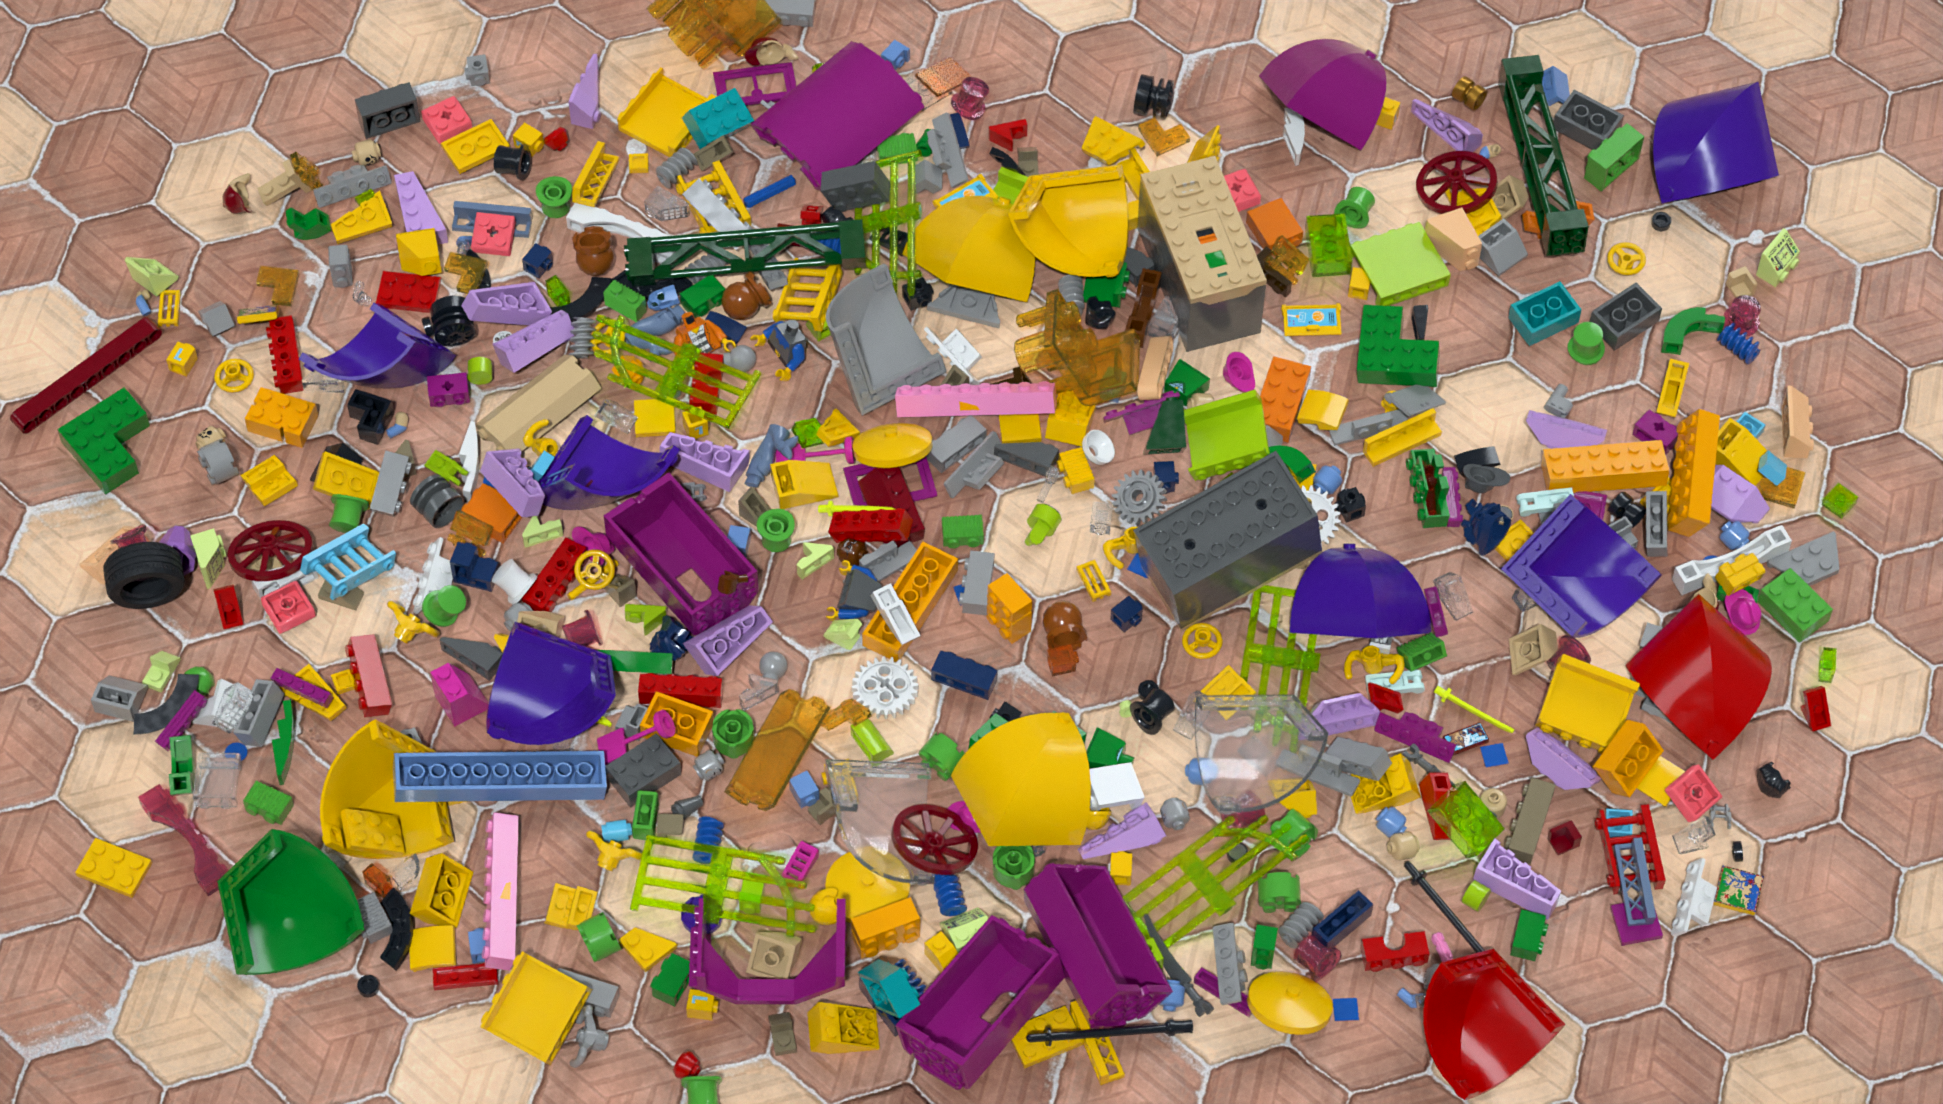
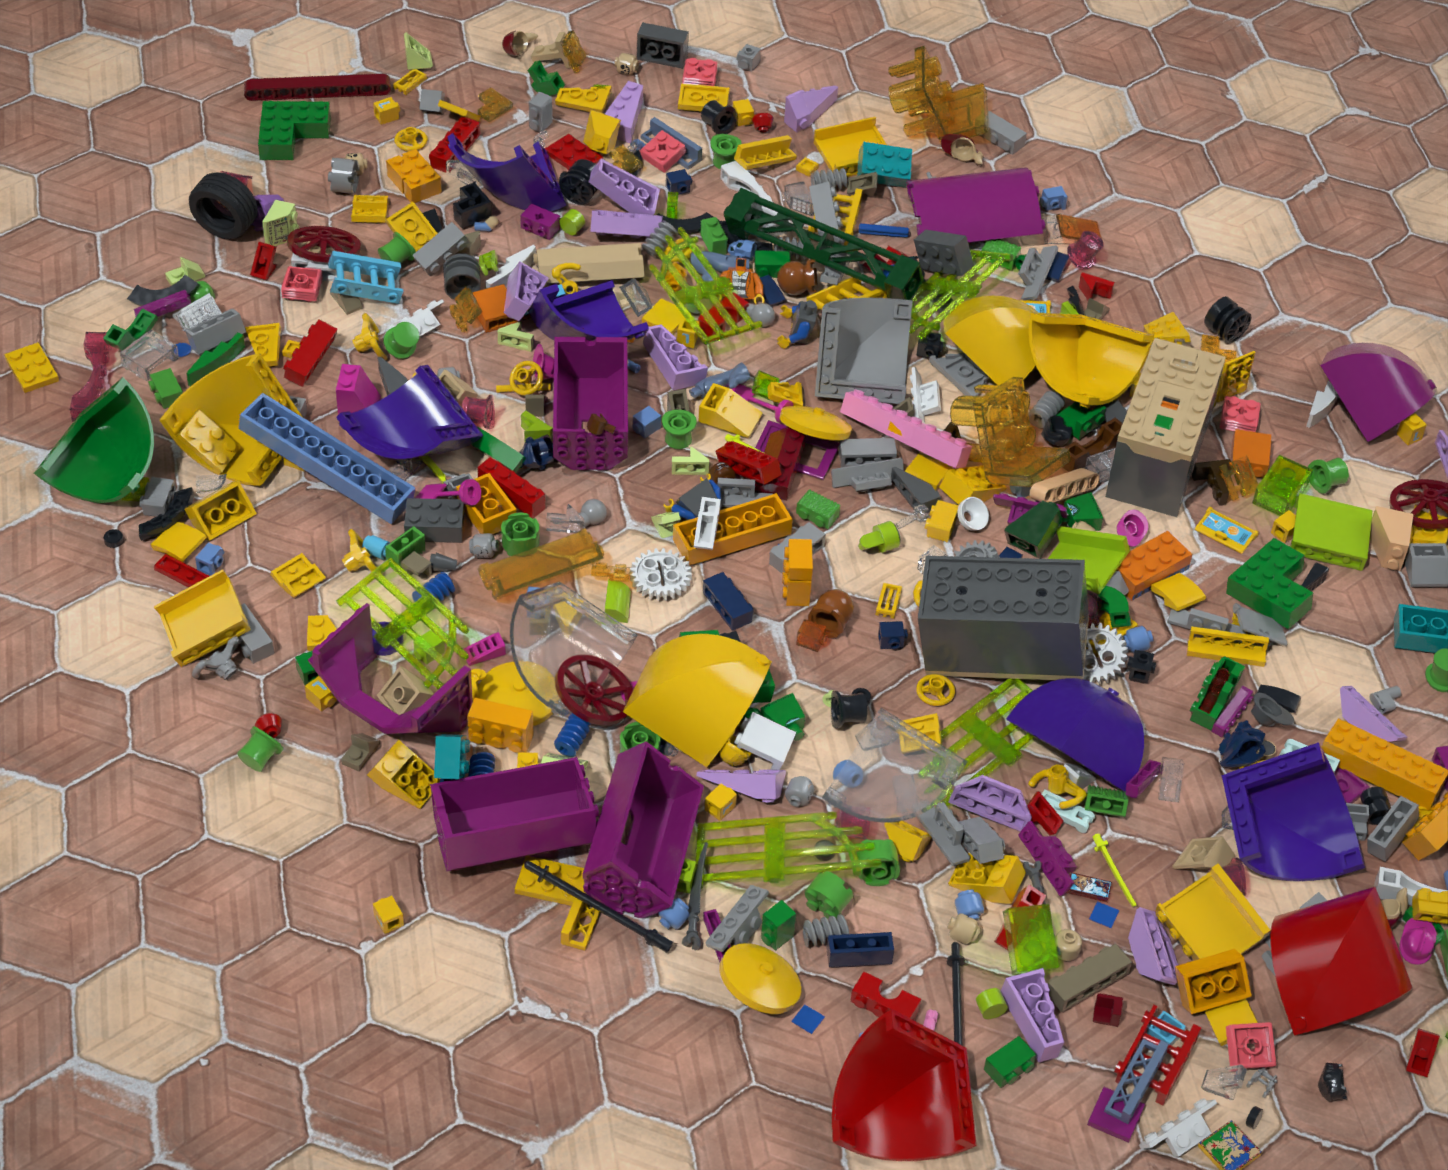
camera: 35 degrees right, 10 degrees down
light grey slope [91,675,148,722] -> none
medium blue arm [136,290,151,317] -> none
magenta piece [270,668,334,708] -> none
light grey bracket [313,165,391,208] -> none
clear orange piece [362,863,393,898] -> none
dark blue brick [450,542,499,592] -> none
bright pink brick [482,812,518,971] -> none
white piece [492,559,537,605] -> none
red brick [522,537,588,612] -> none
dark orange tile [572,226,614,276] -> none
bright green brick [576,912,622,963] -> none
light grey piece [680,482,706,502] -> none
lavender wedge [683,605,772,676] -> none
magenta door [713,62,796,105] -> none
light grey piece [908,160,942,194] -> none
bright green brick [918,732,965,781] -> none
clear pink piece [1294,935,1342,982] -> none

